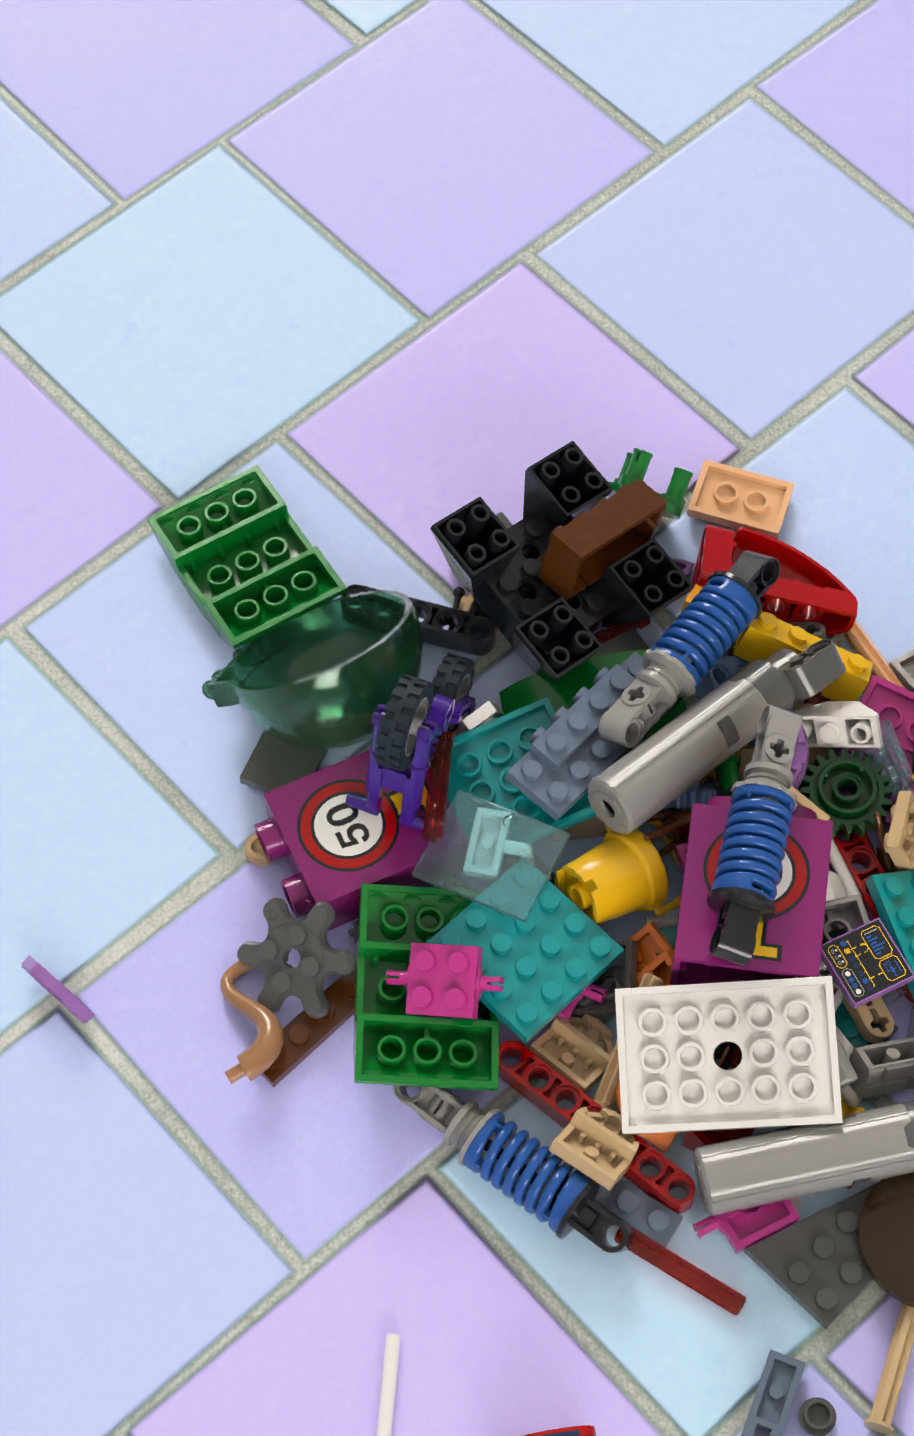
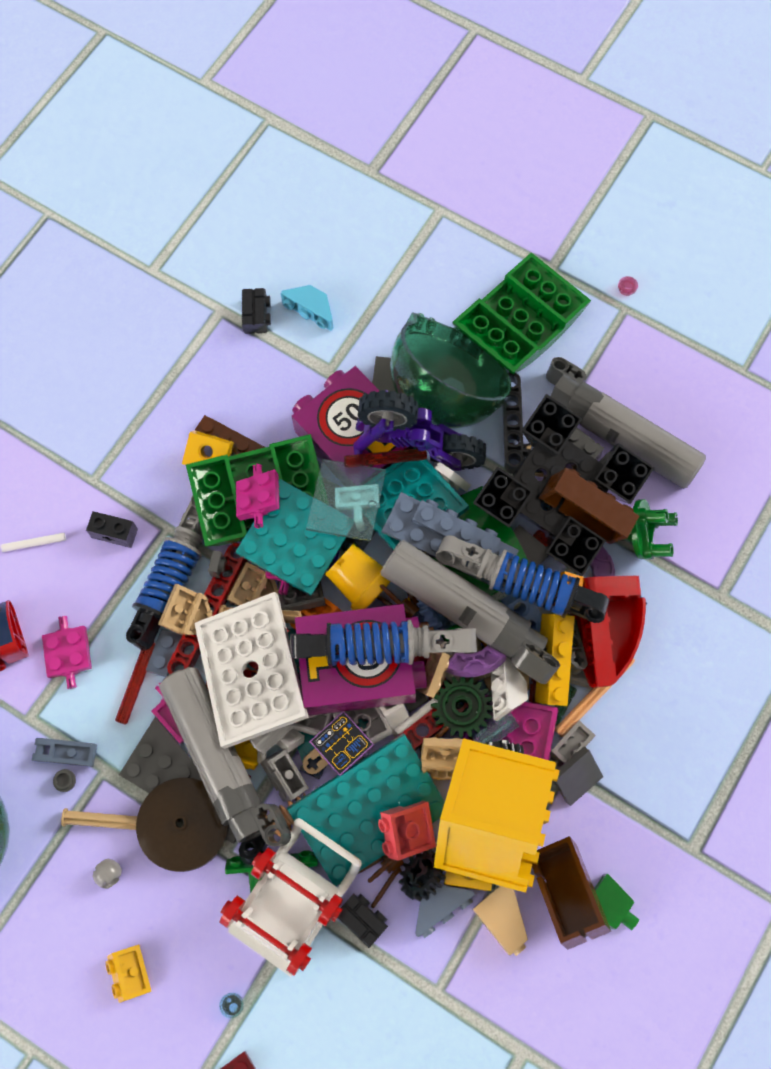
camera: 75 degrees right, 10 degrees up
medium lavender tile [21,955,95,1024] -> none
medium nougat animal [220,961,283,1084] -> none
dark grey plate [237,898,356,1019] -> none
light nougat plate [687,459,795,540] -> none
none -> dark pink plate [42,616,92,689]
none -> black brick [86,511,138,548]
none -> yellow brick [182,430,234,465]
none -> dark grey plate [208,550,227,578]
none -> black brick [242,288,271,334]
none -> medium azure slope [280,285,334,331]
none -> light grey piece [546,357,706,489]
none -> clear pink plate [618,276,638,296]

